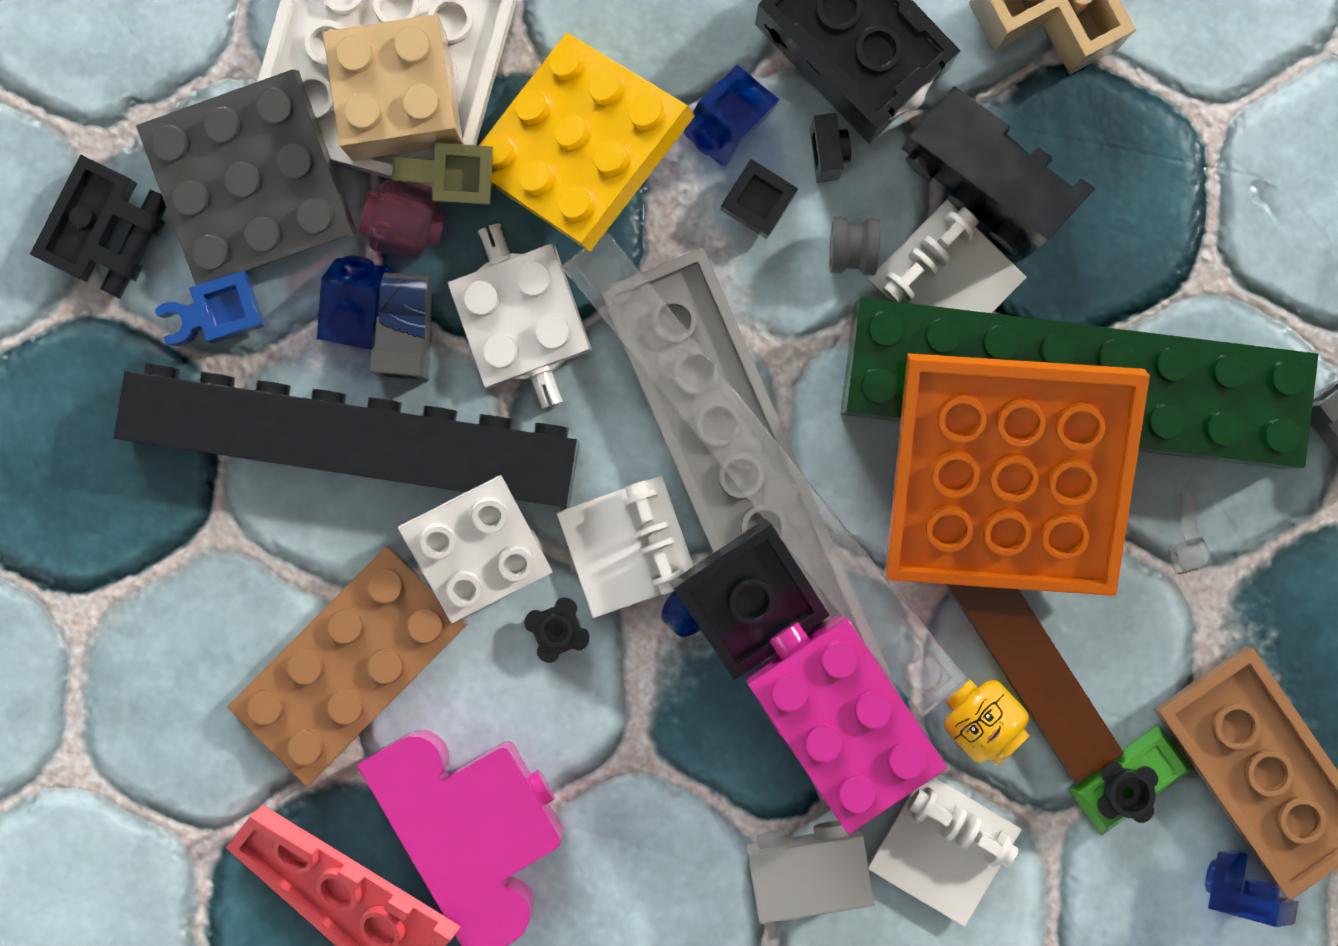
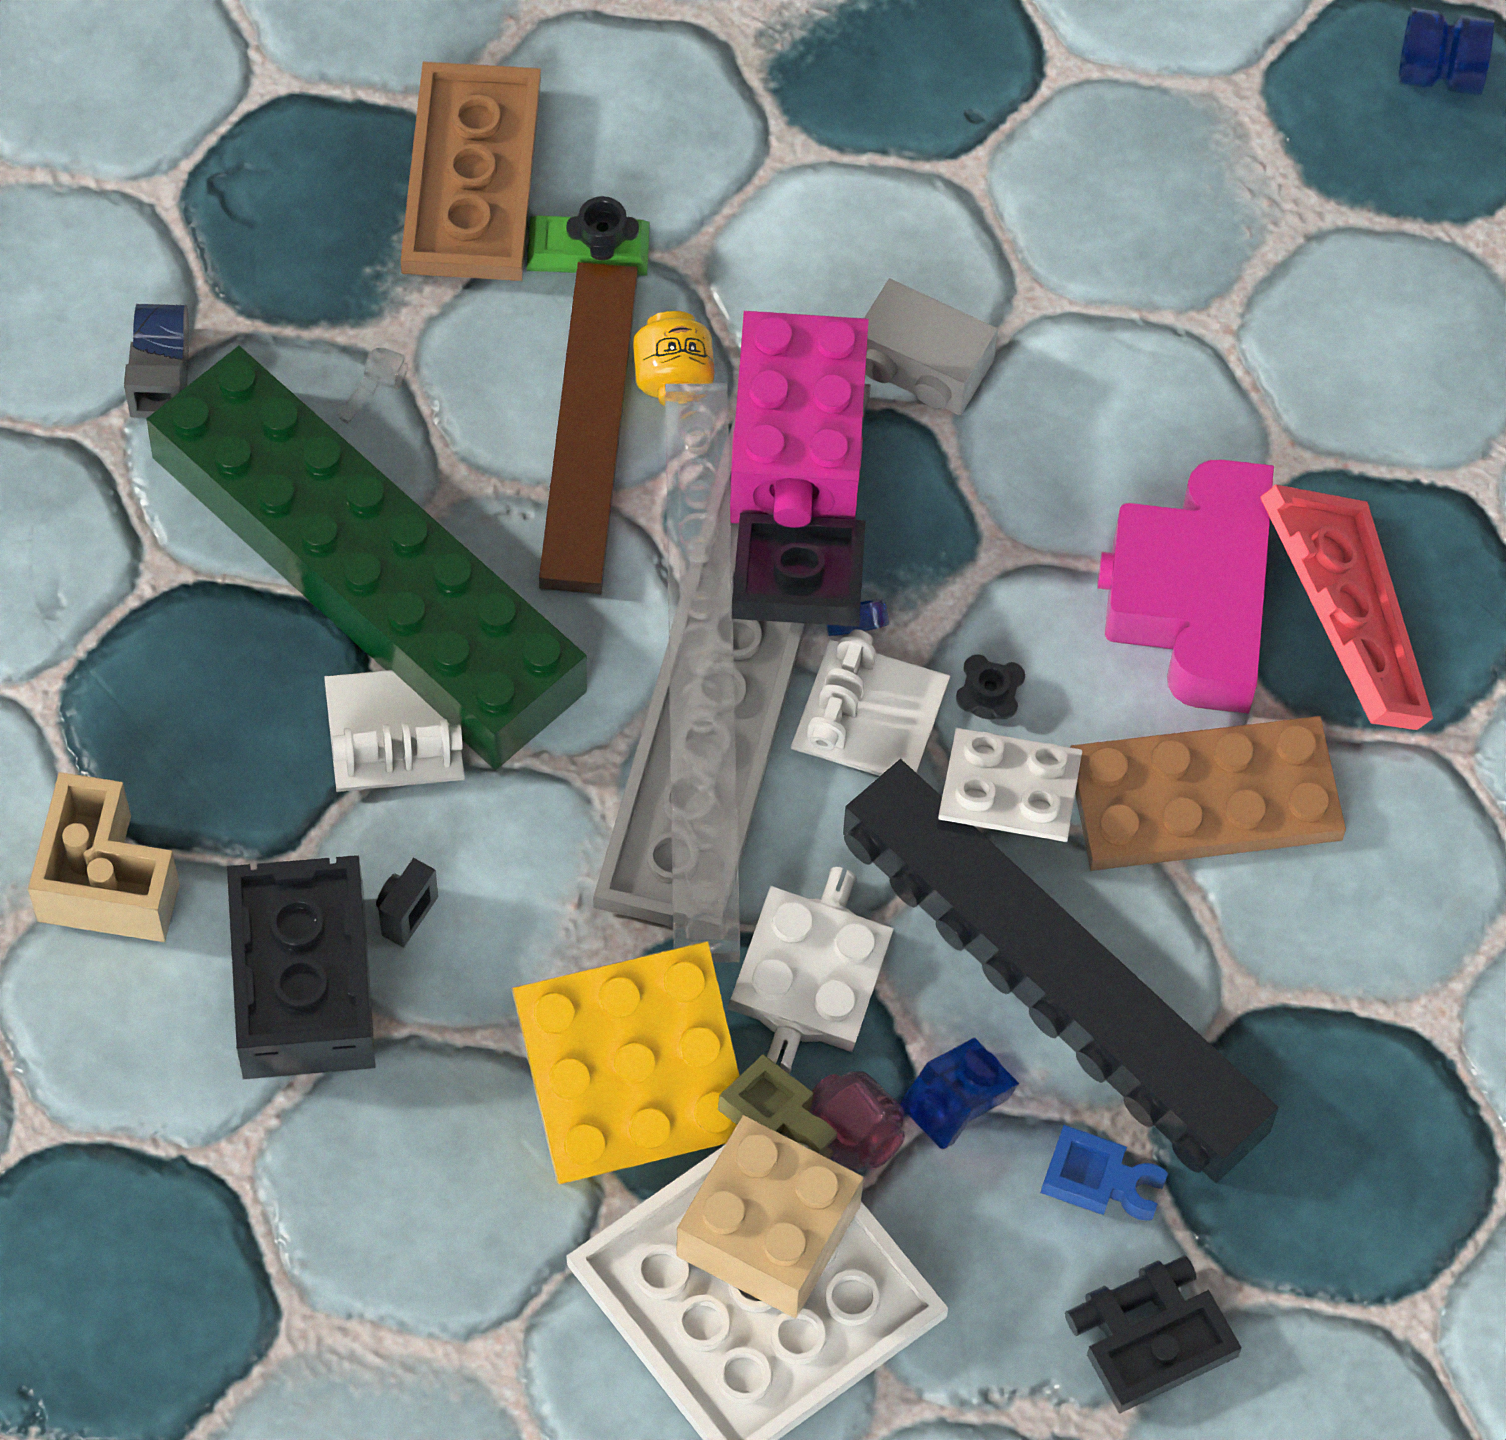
camera: 145 degrees left, 25 degrees down
dark grey plate [136,69,357,285] -> none
leg [369,272,433,381] -> none
clear blue bracket [684,64,780,166] -> none
black plate [720,159,798,239] -> none
dark grey wheel [829,217,880,276] -> none
white hinge [868,777,1022,927] -> none
orange plate [885,353,1150,596] -> none
black wedge [901,86,1095,259] -> none
clear blue bracket [1205,850,1299,927] -> none

